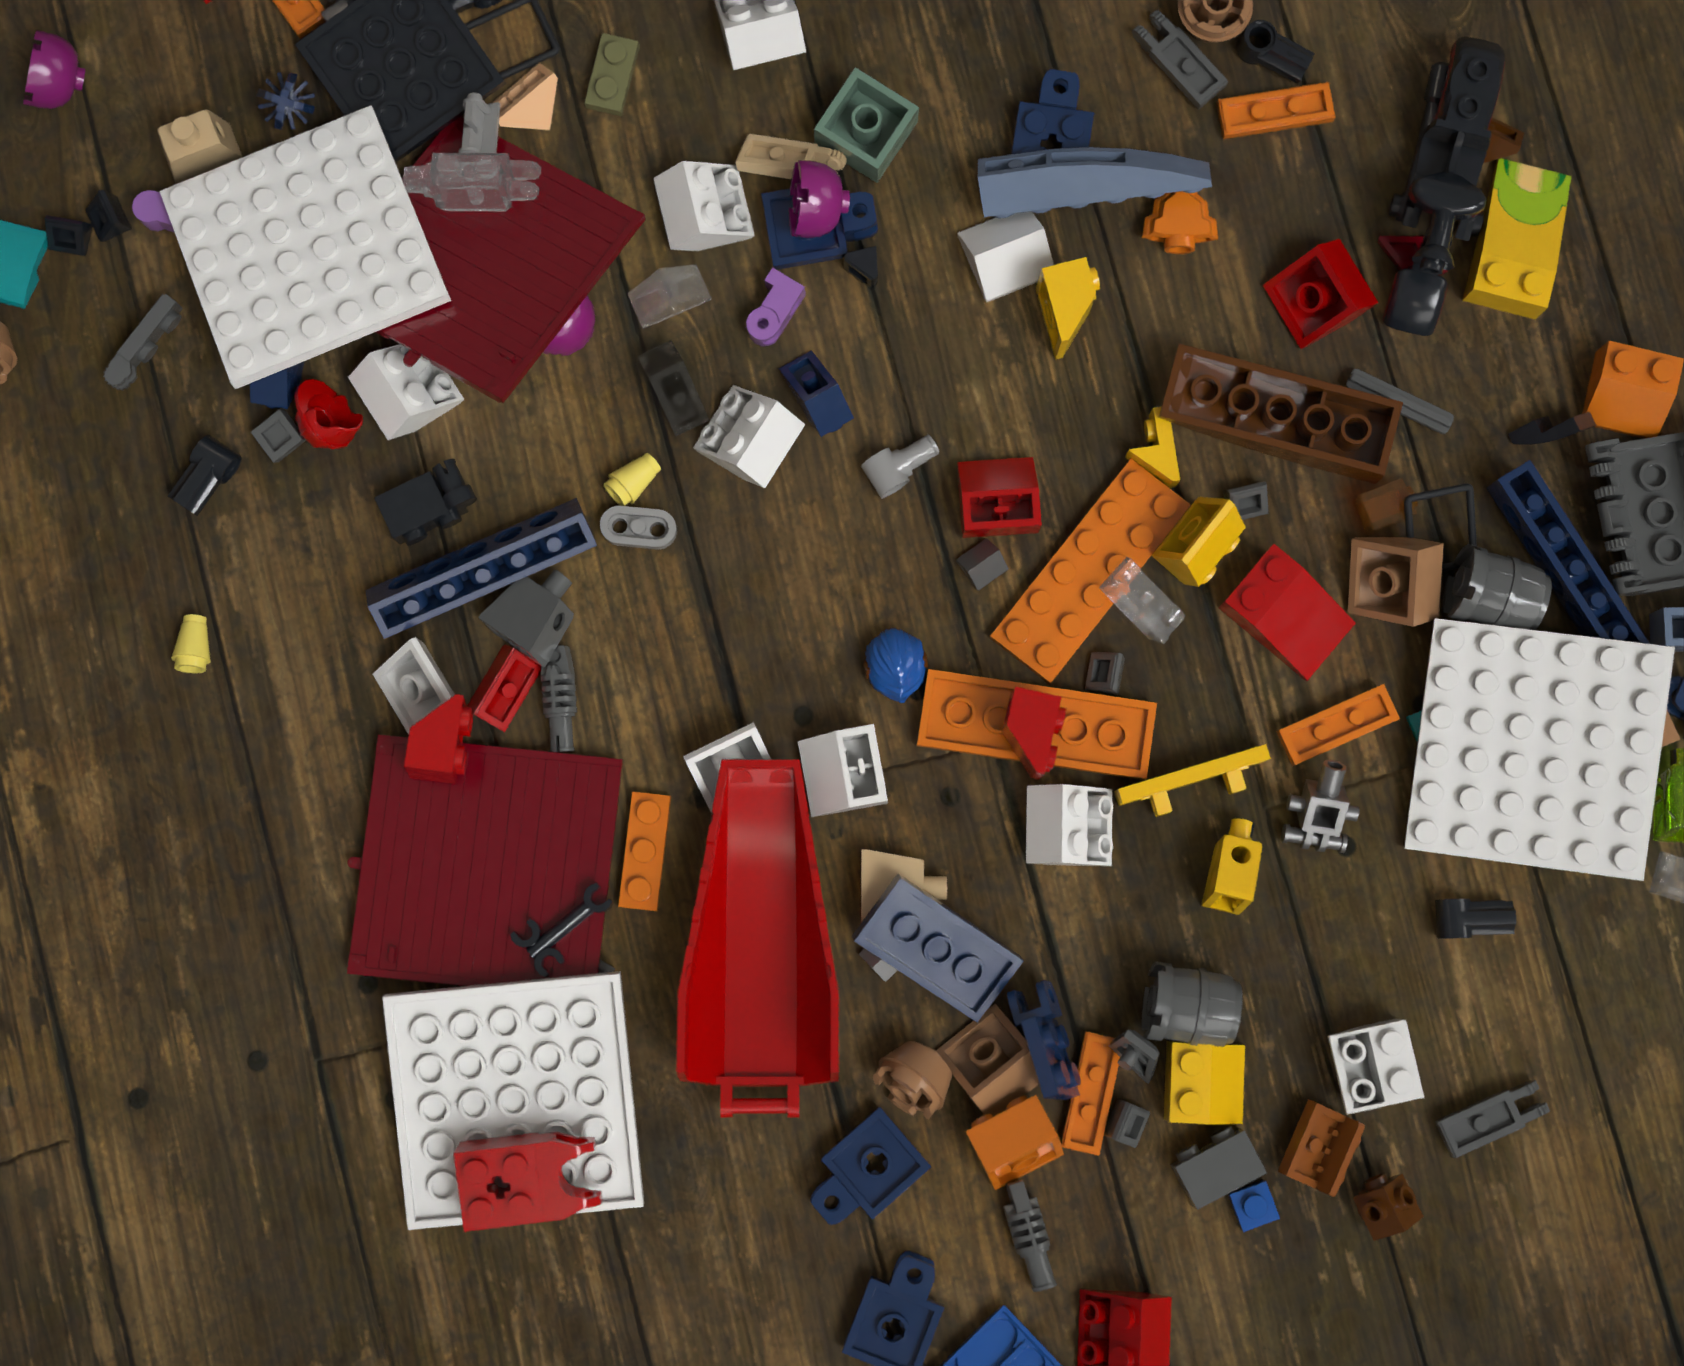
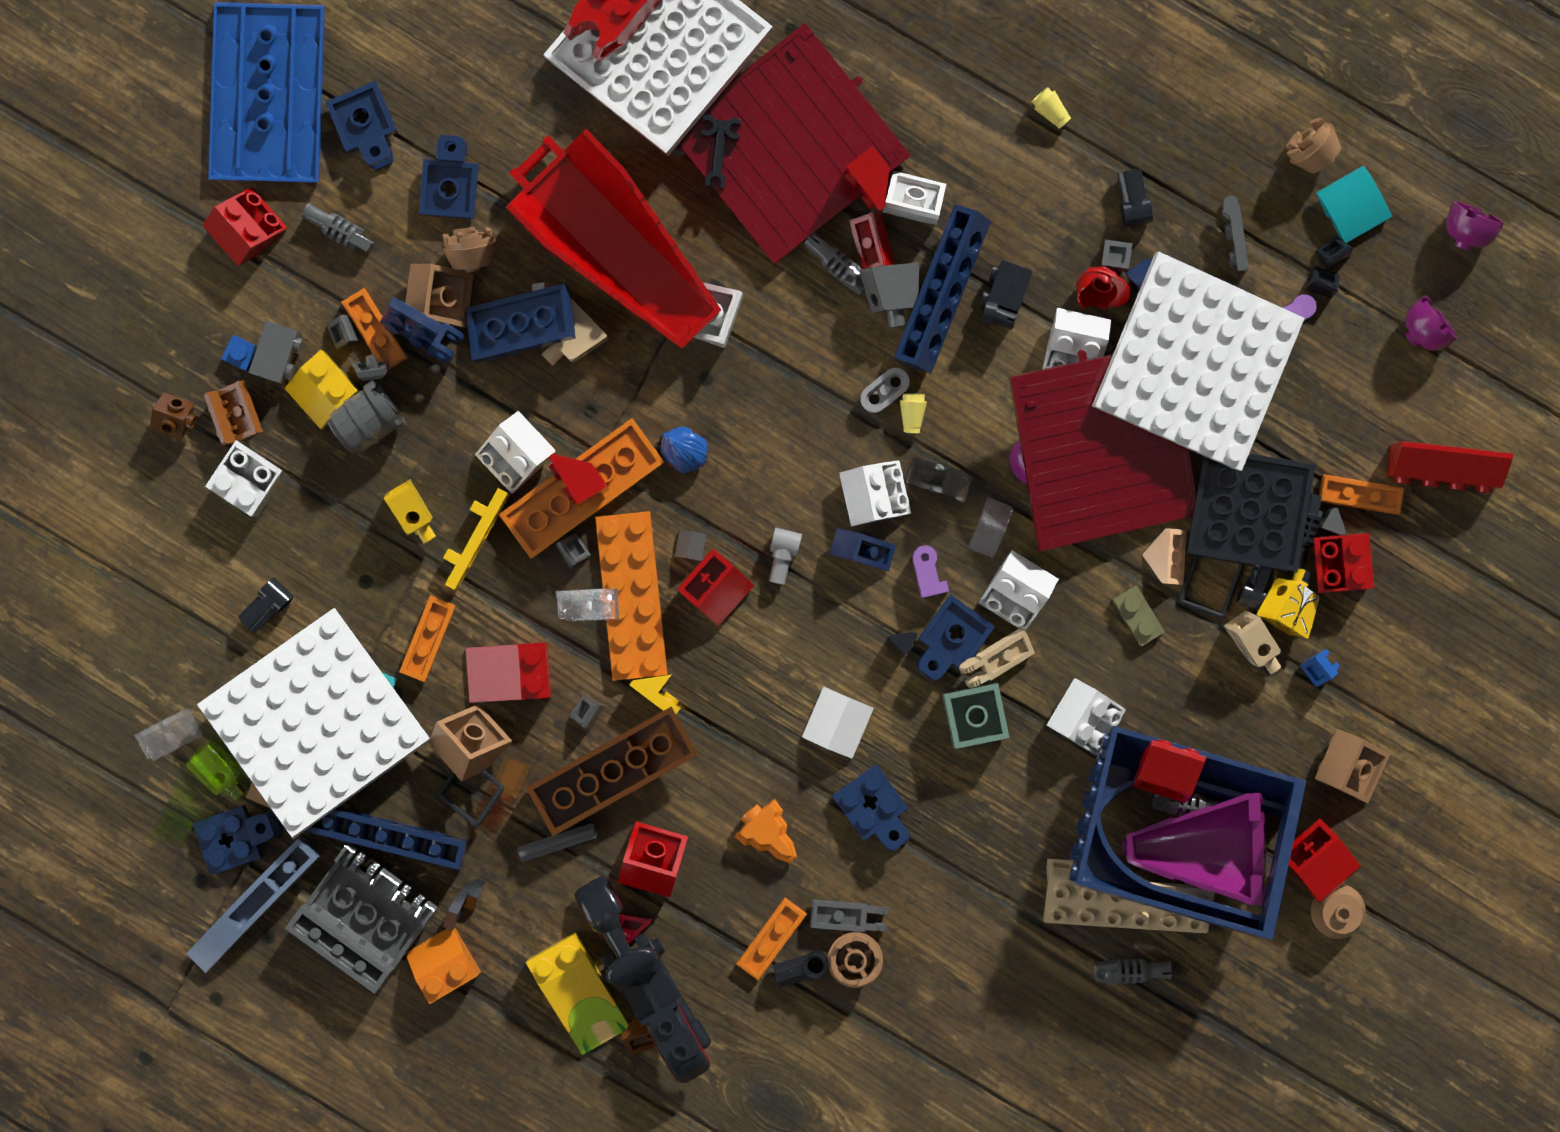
camera: 135 degrees right, 5 degrees up
tan torso [157,110,242,184] -> none
dark blue piece [256,72,315,130] -> none
clear hinge [403,153,542,212] -> none
light grey hinge [458,93,500,175] -> none
orange plate [618,792,671,912] -> none
magenta cylinder [789,160,850,238] -> none
white slope [798,724,888,818] -> none
orange slope [966,1095,1064,1190] -> none
sand blue slope [978,147,1212,218] -> none
yellow slope [1036,257,1100,360] -> none
yellow slope [1152,497,1246,587] -> none
flat silver piece [1281,760,1359,853] -> none
dark grey hinge [1435,1080,1550,1158] -> none
dark grey piece [1442,544,1552,630] -> none

